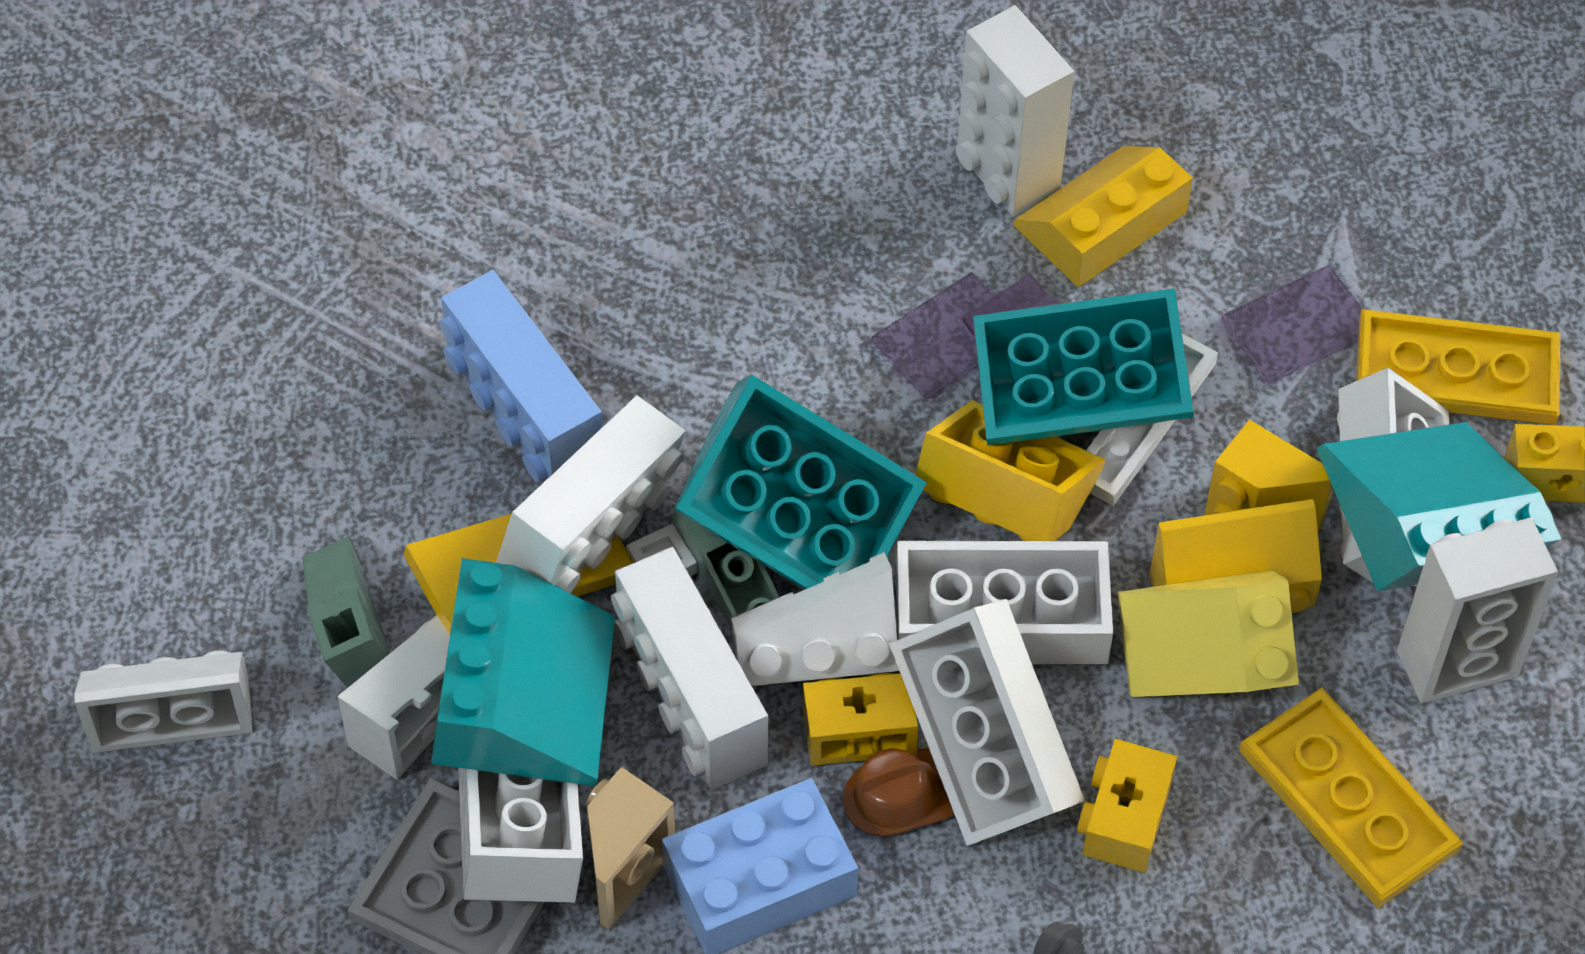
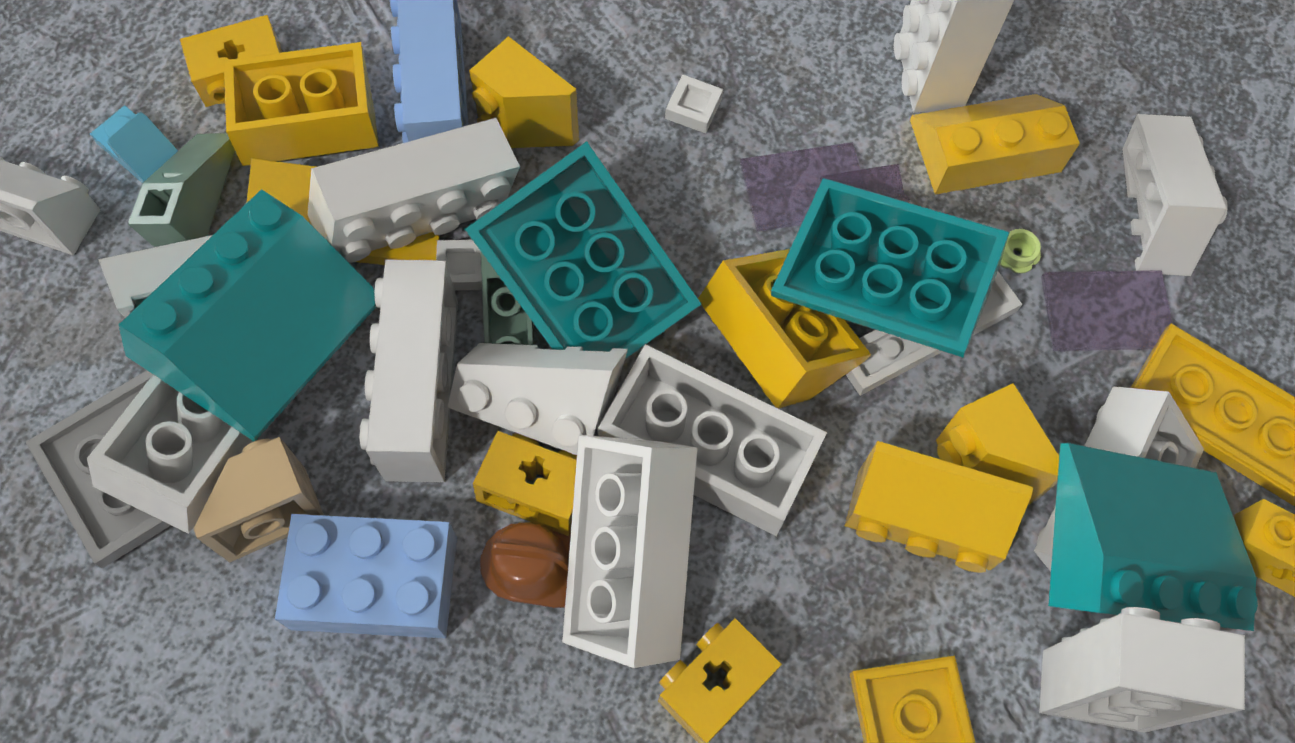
camera: 25 degrees right, 10 degrees up
light yellow slope [1118,570,1299,697] -> none
none -> medium azure slope [90,105,178,183]
none -> yellow brick [180,15,282,107]
none -> yellow slope [224,42,379,166]
none -> yellow slope [469,36,579,148]
none -> white plate [665,74,723,134]
none -> yellowish green plate [1000,229,1041,273]
none -> white wedge [1122,114,1228,276]

